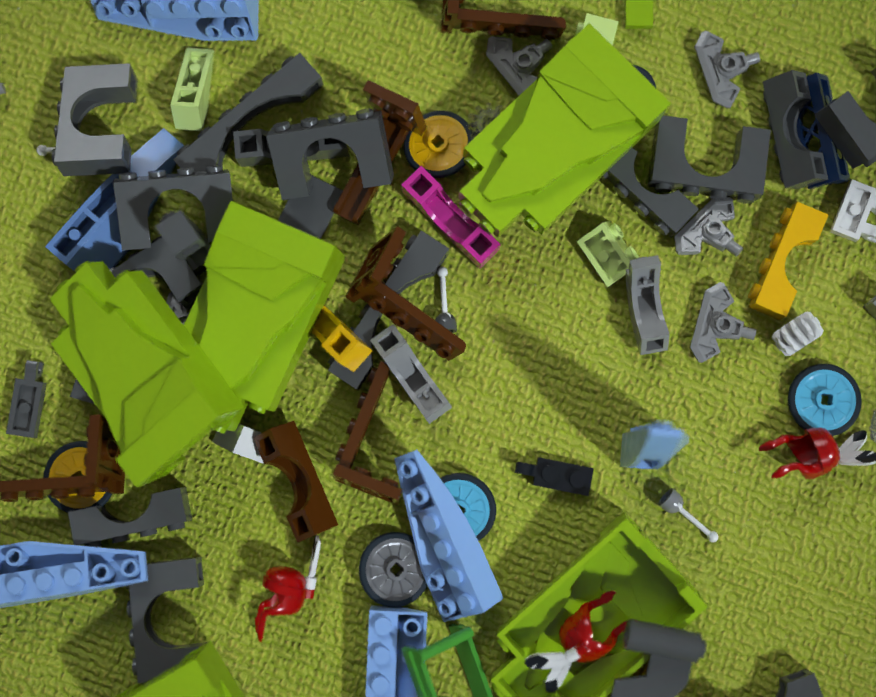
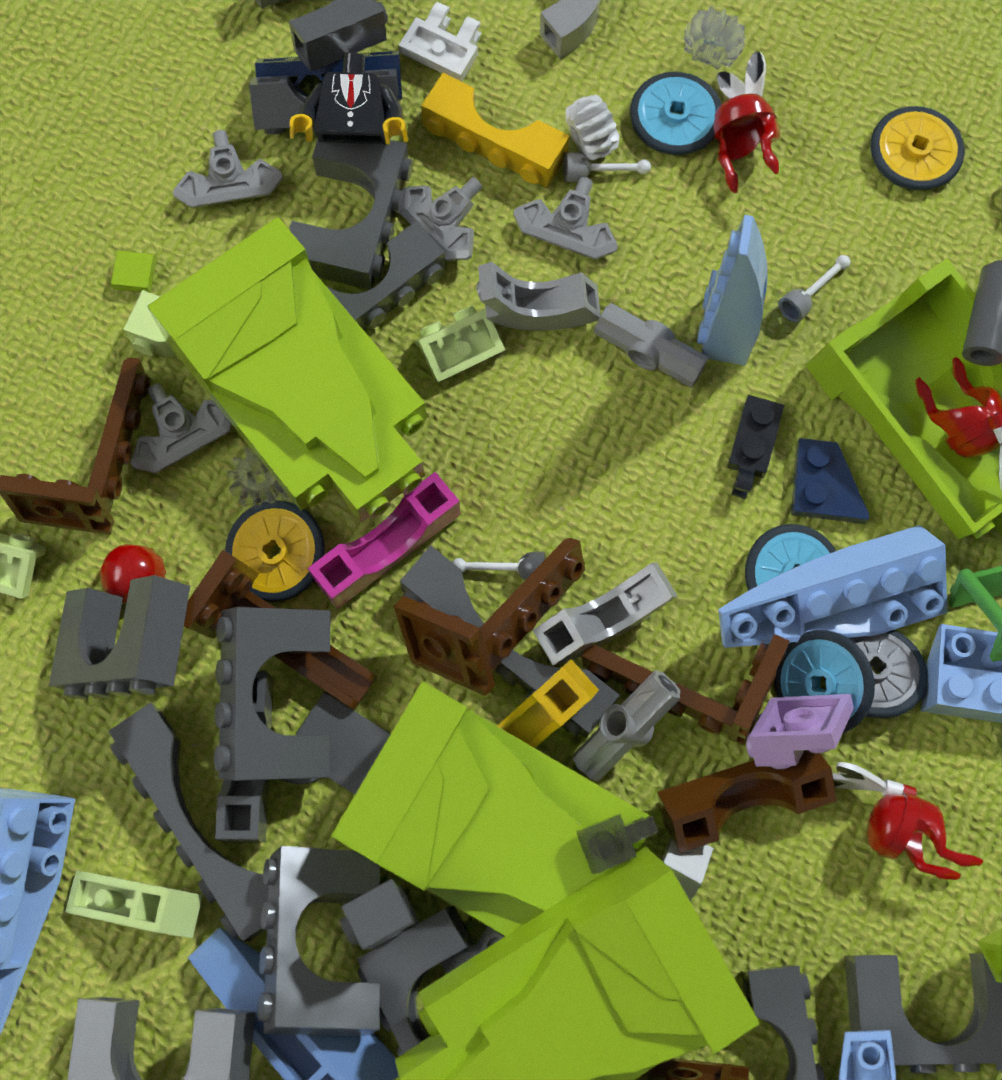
camera: 90 degrees left, 10 degrees down
none -> dark grey arch [49,575,190,700]
none -> red hair [99,544,166,603]
none -> torso [289,52,408,145]
none -> hinge [563,152,651,182]
none -> light grey piece [573,670,681,781]
none -> clear smoke plate [576,814,658,874]
none -> light grey piece [594,303,709,388]
none -> lavender plate [747,694,854,769]
none -> medium azure wheel [774,630,875,734]
none -> dark blue wing [791,438,869,524]
none -> yellow wheel [870,106,965,191]

